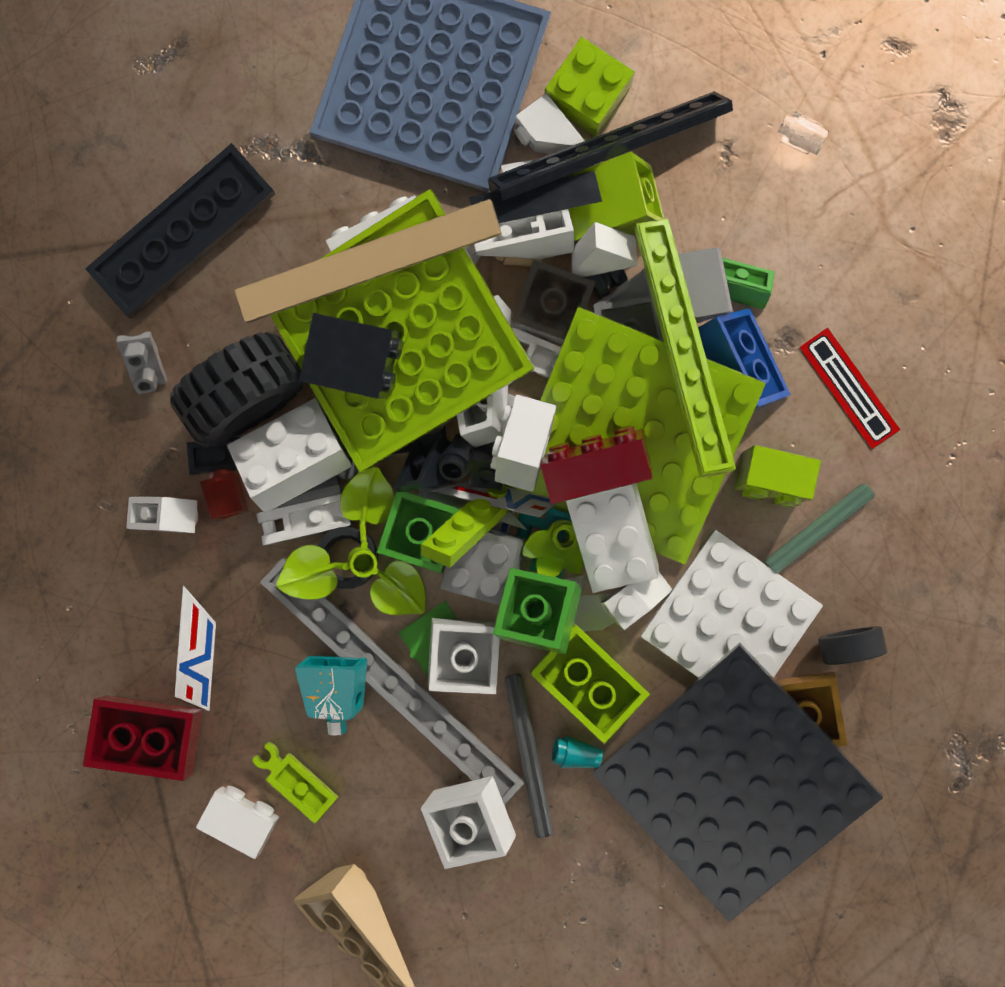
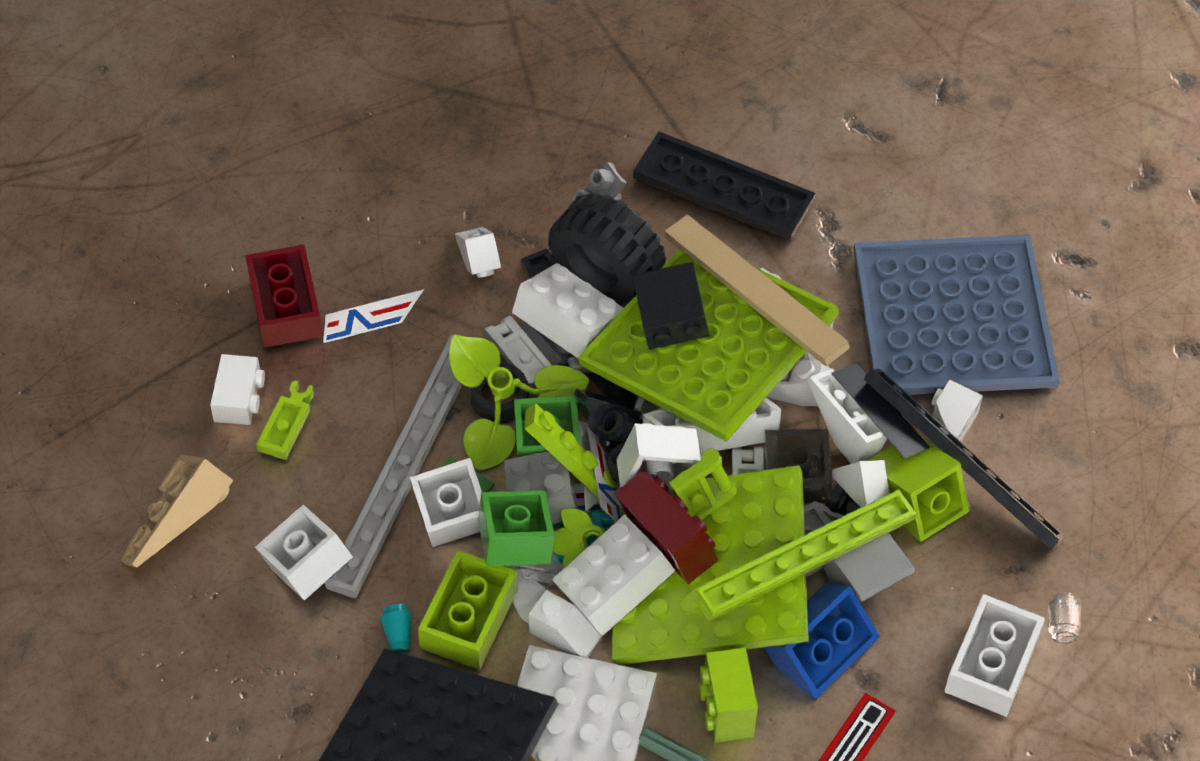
camera: 65 degrees right, 30 degrees down
clear red brick [200,469,249,521] -> none
teal torso [295,656,367,736] -> none
dark grey axle [505,674,553,838] -> none
lime brick [545,36,635,137] -> none
bright green slope [722,258,775,309] -> none
none -> lime plate [669,448,737,520]
none -> white brick [945,594,1045,717]

